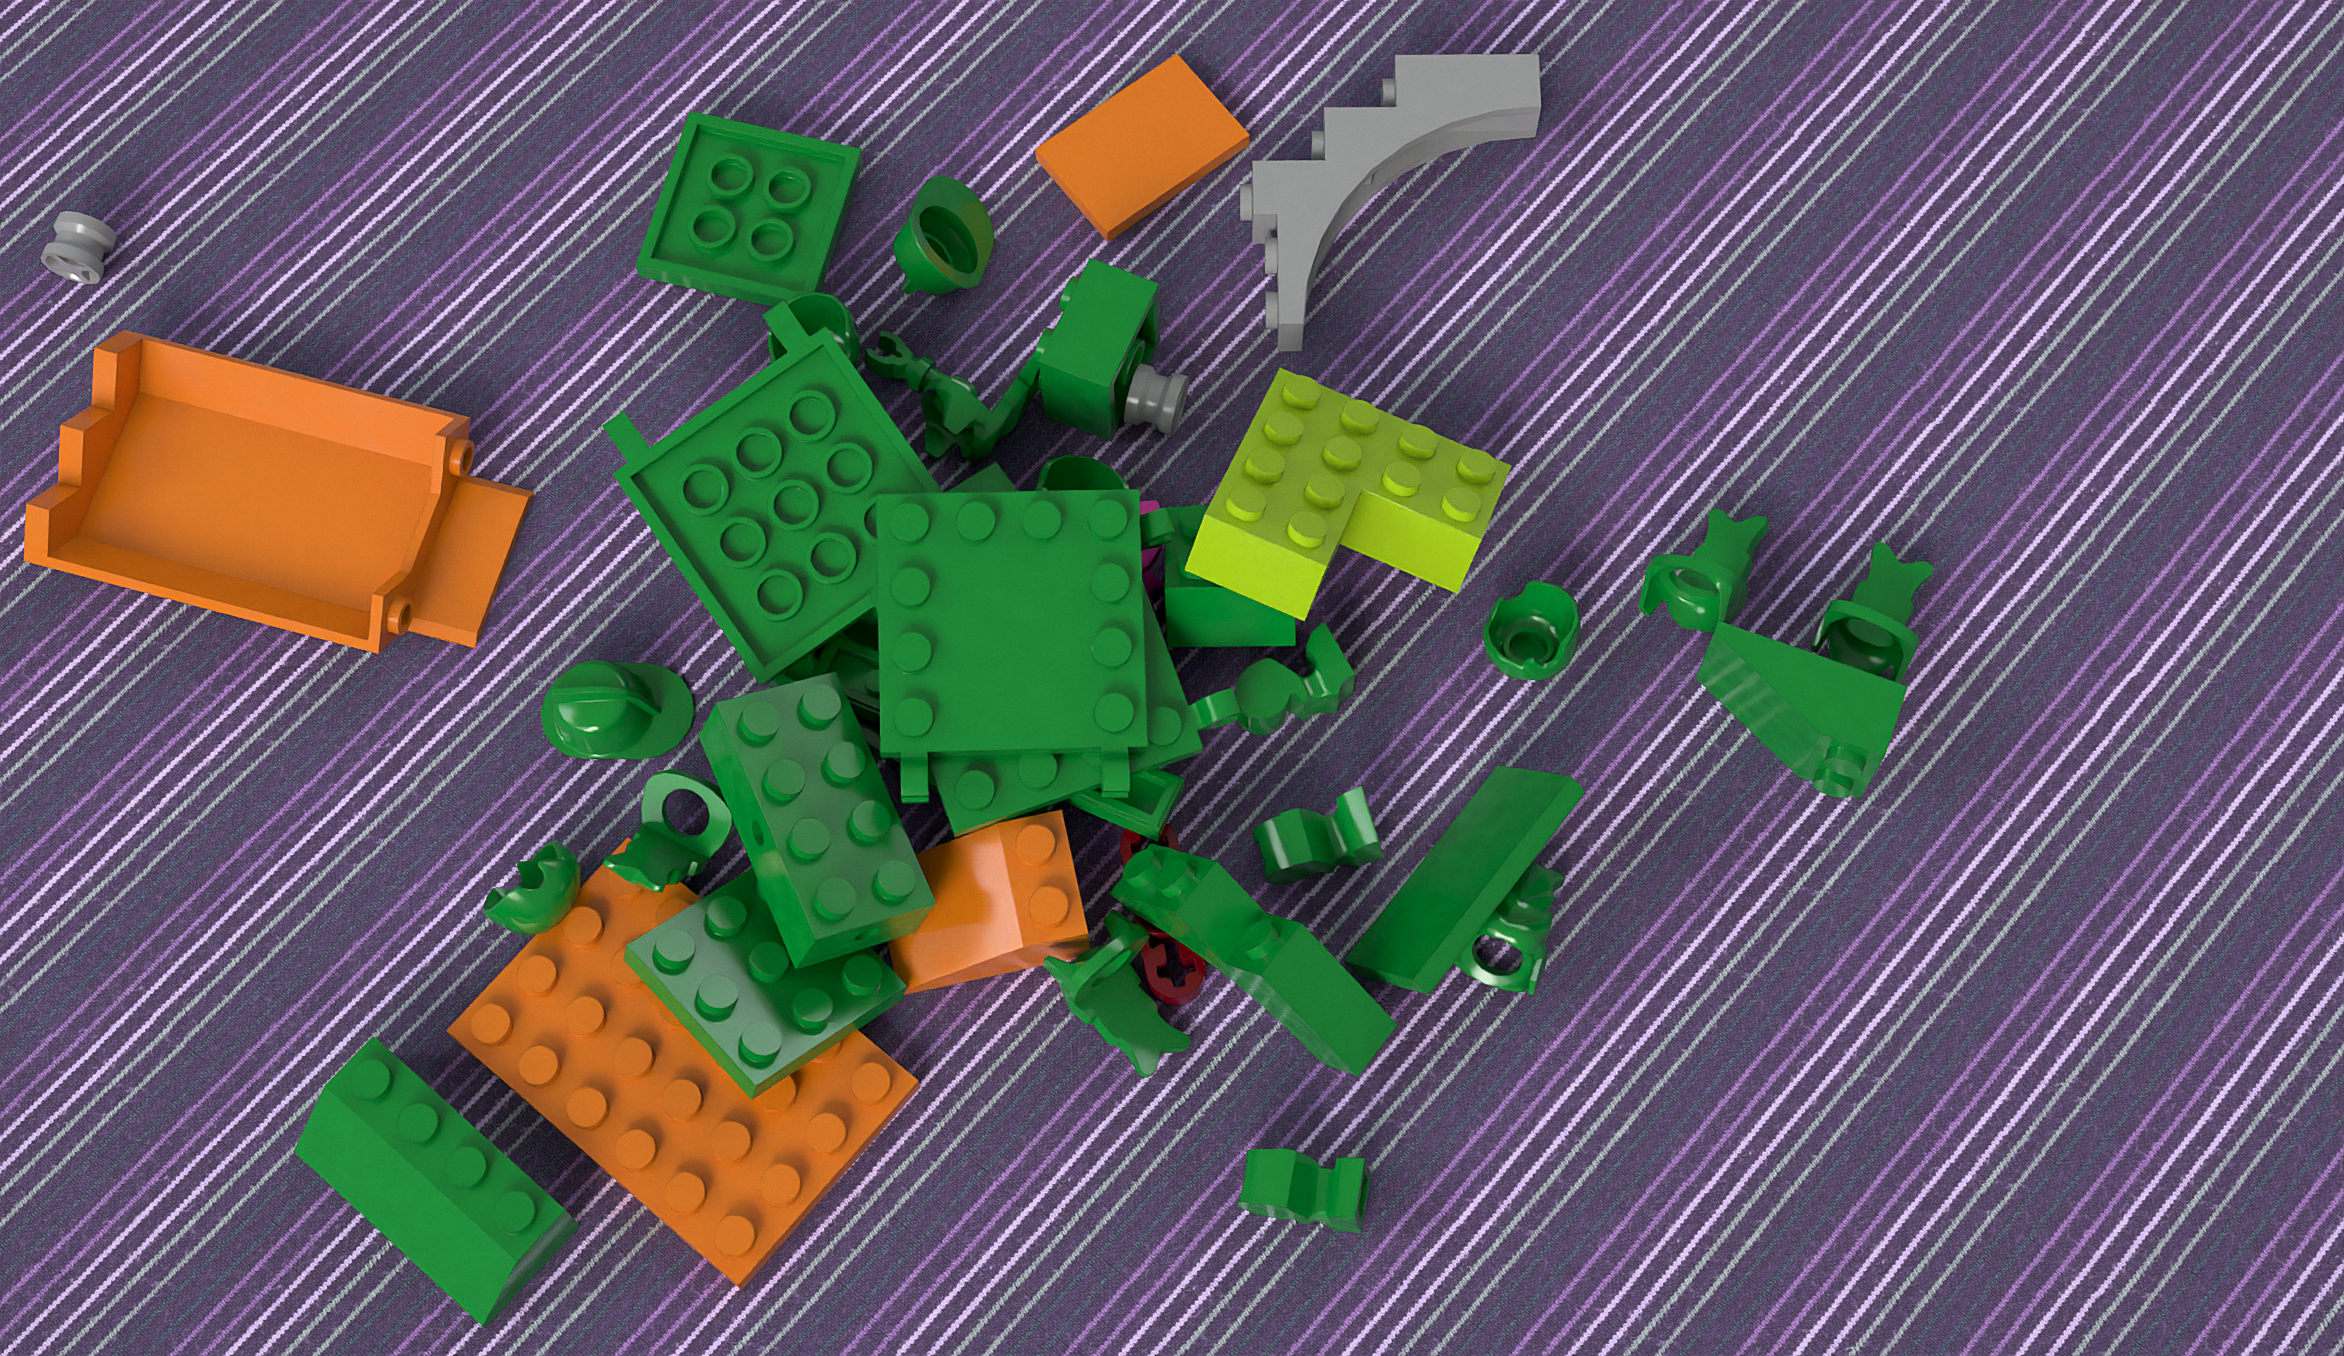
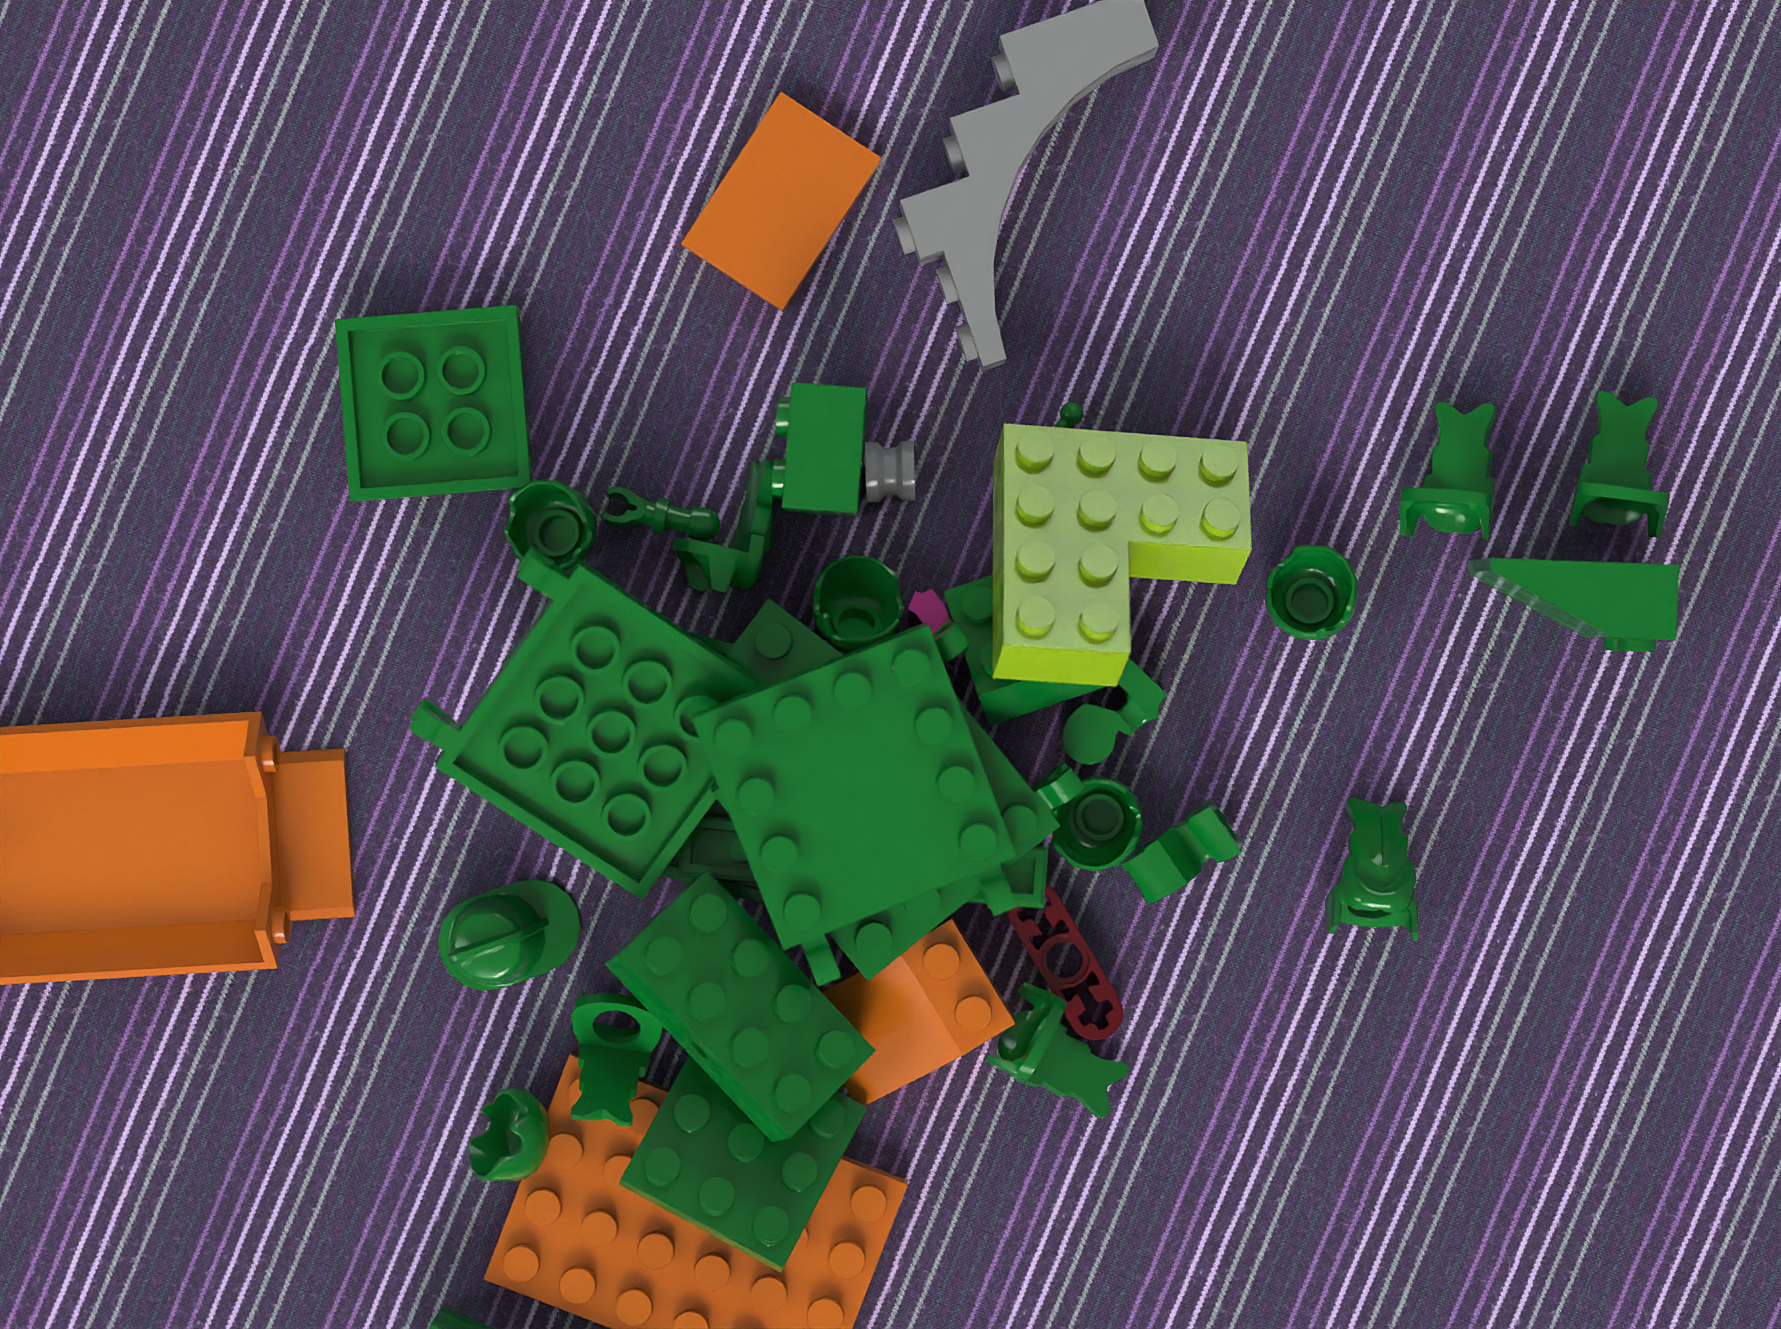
camera: 20 degrees left, 20 degrees up
green piece [893,175,994,296] -> none
green arch [1110,843,1398,1076] -> none
green leg [1237,1148,1371,1234] -> none
green tile [1344,765,1585,995] -> none
none -> green hair [1052,775,1143,872]

